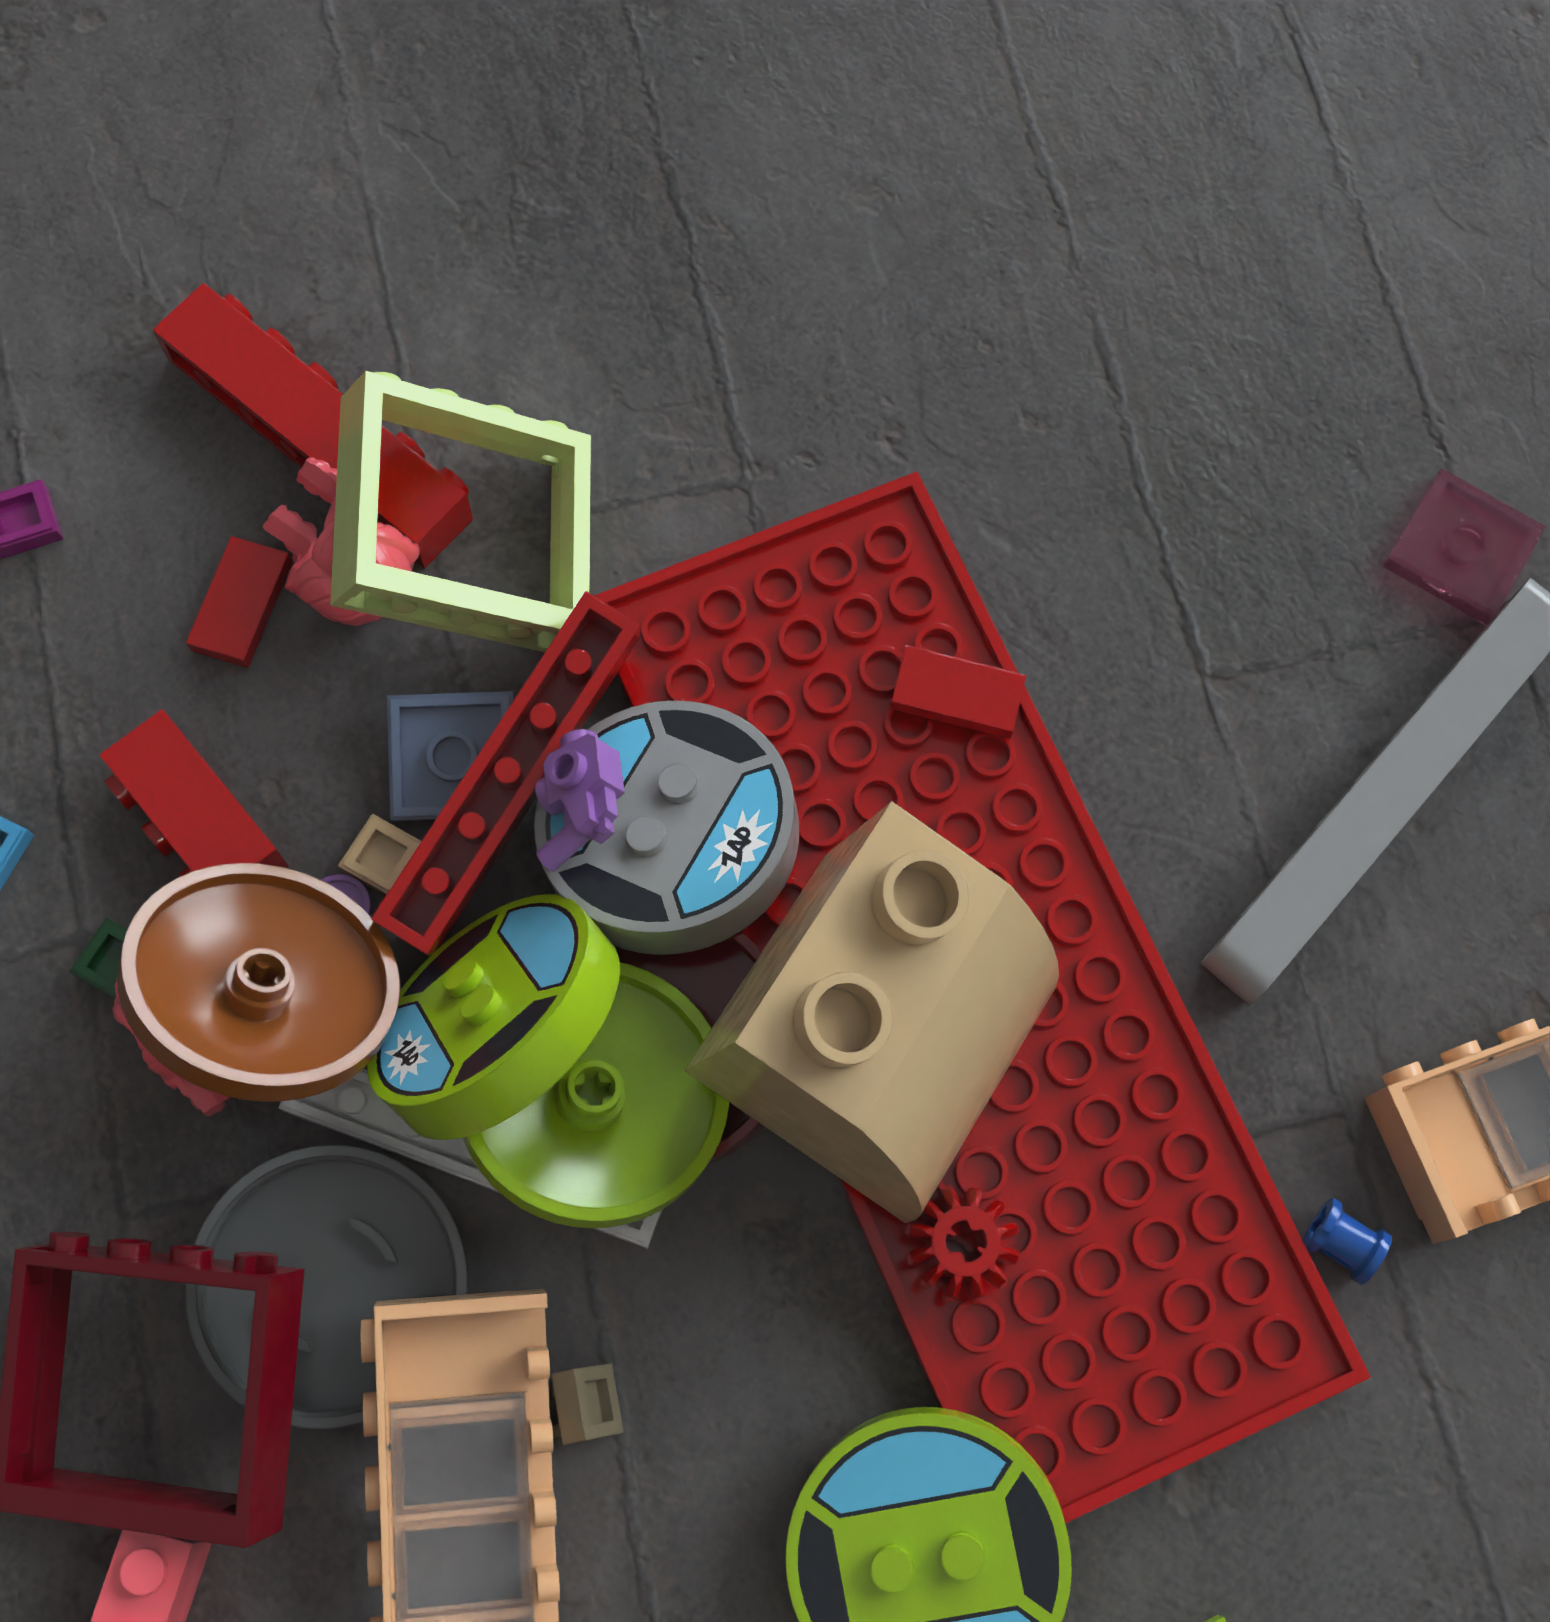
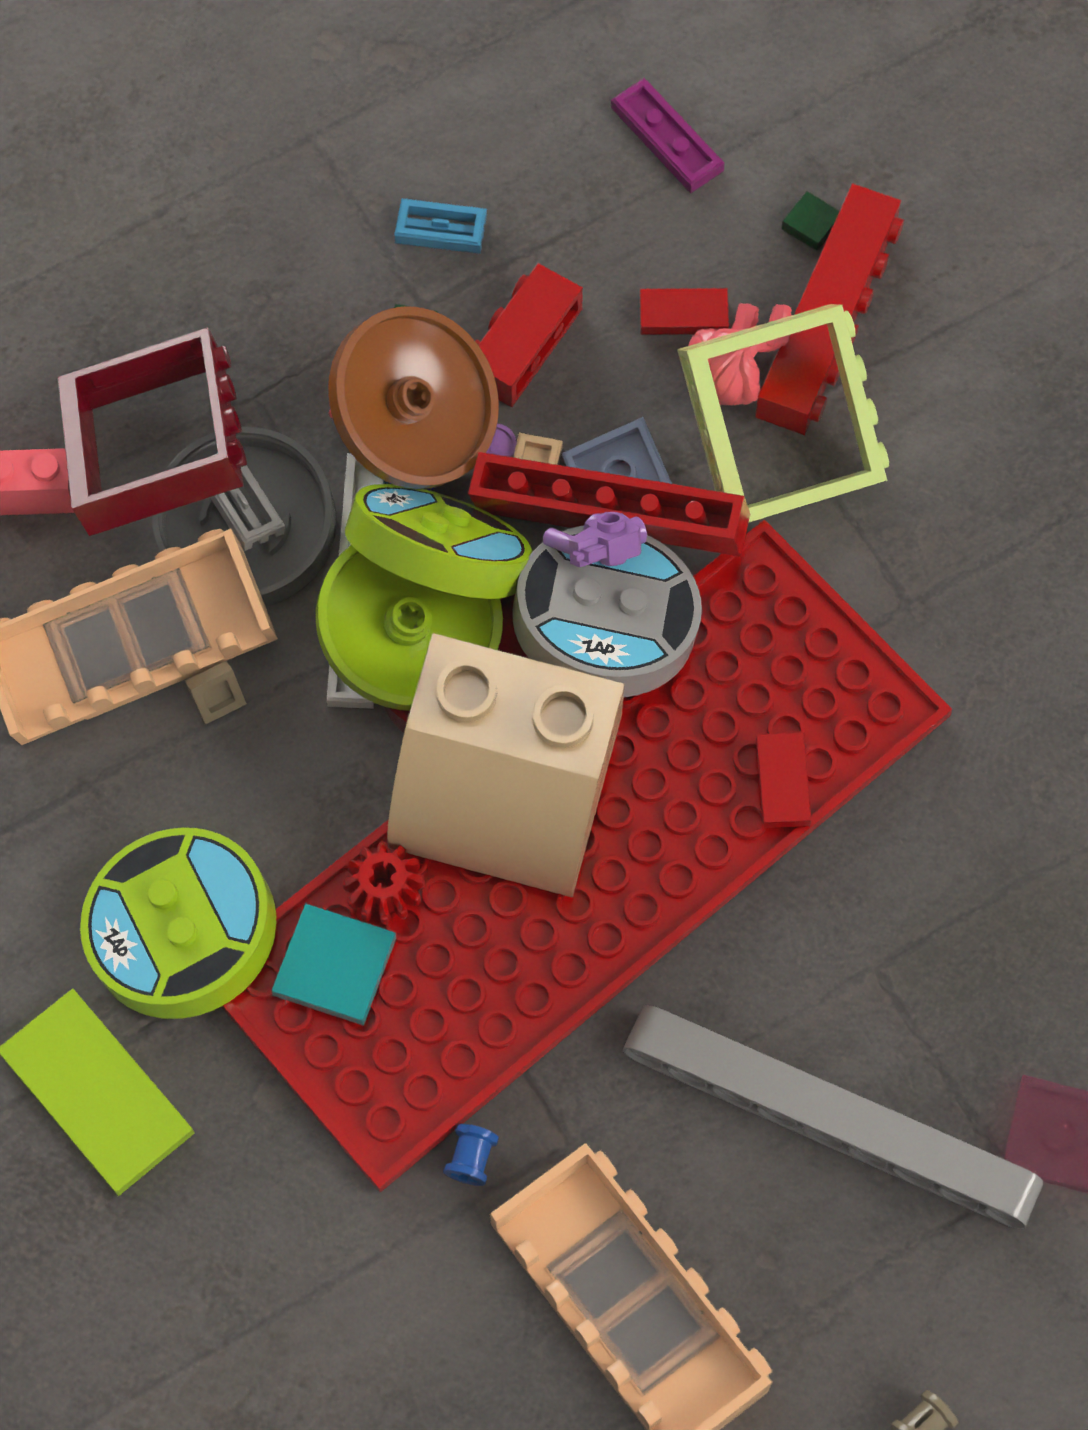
camera: 80 degrees right, 5 degrees down
none -> light grey tile [210,465,285,551]
none -> teal tile [271,903,396,1025]
none -> dark green tile [781,191,840,251]

